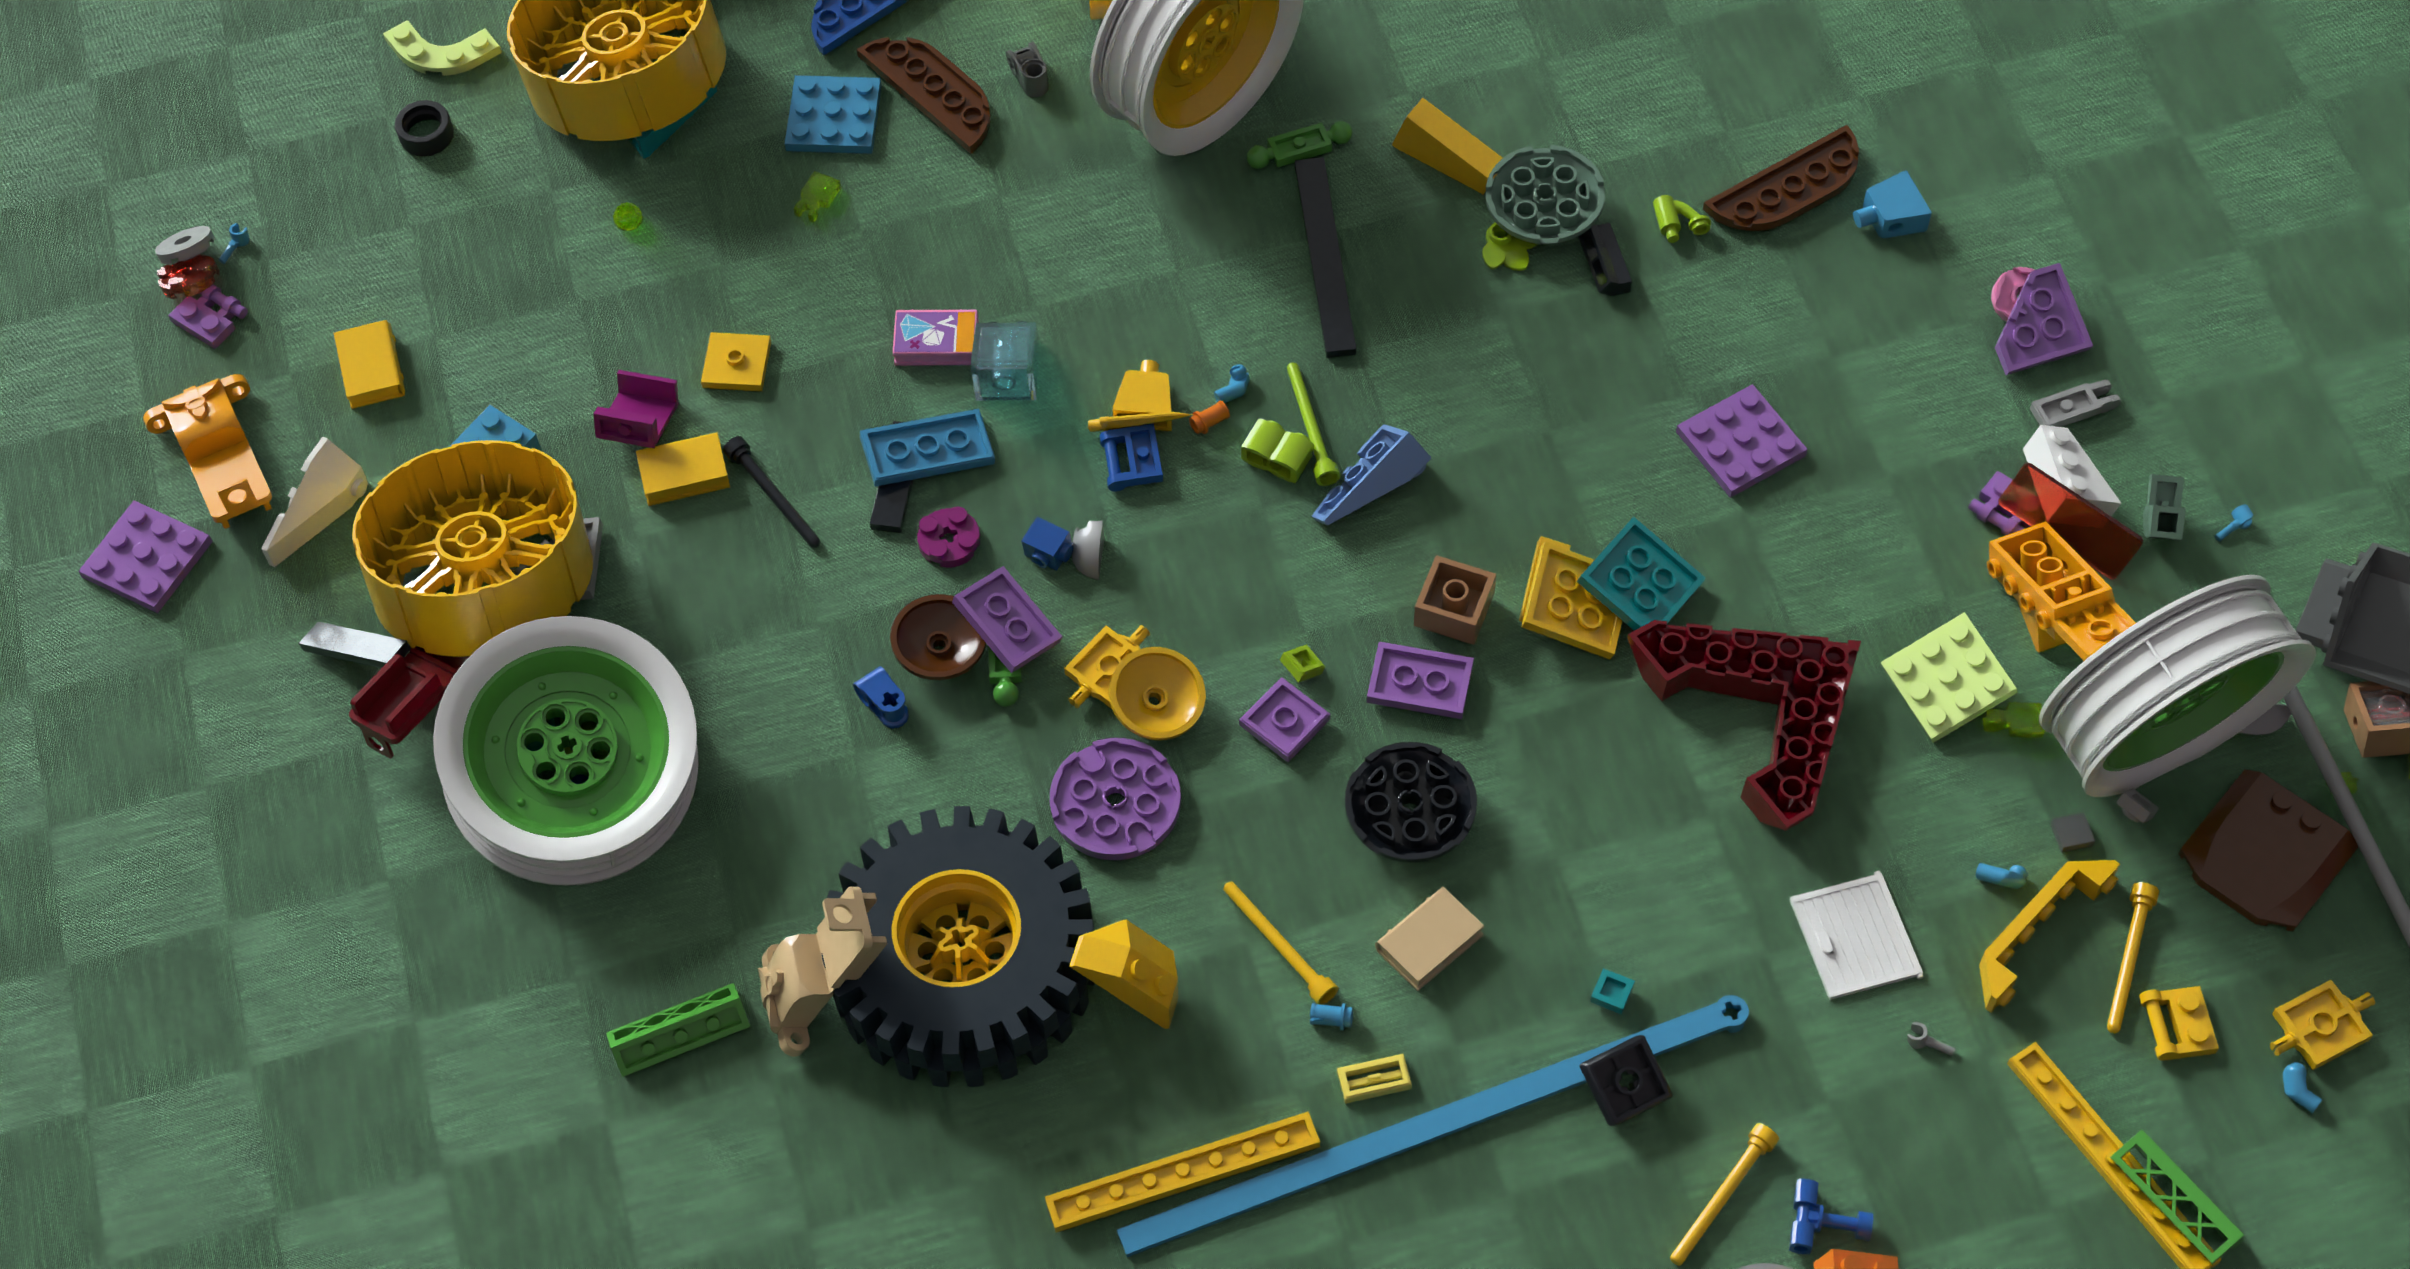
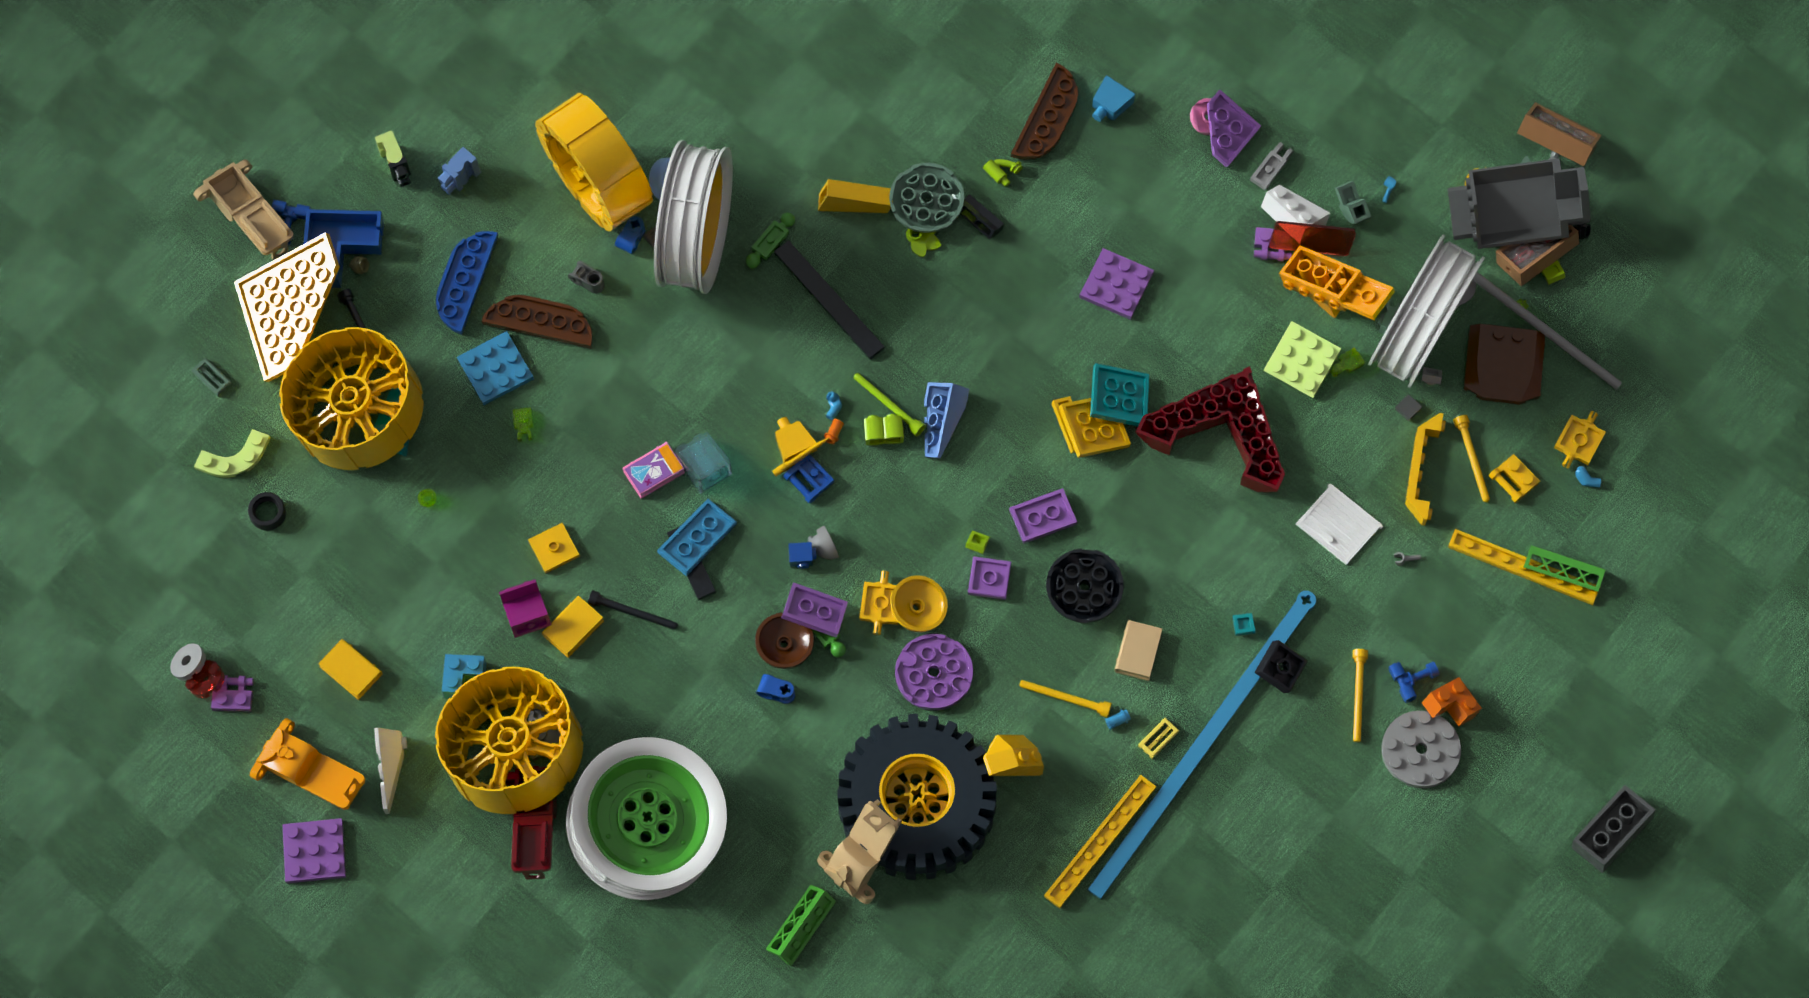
camera: 35 degrees left, 10 degrees up
dark azure hand [219,223,249,264] -> none
tile [299,622,411,668] -> none
magenta plate [917,506,980,568] -> none
medium nougat brick [1414,555,1496,645] -> none
dark azure arm [1976,863,2028,889] -> none

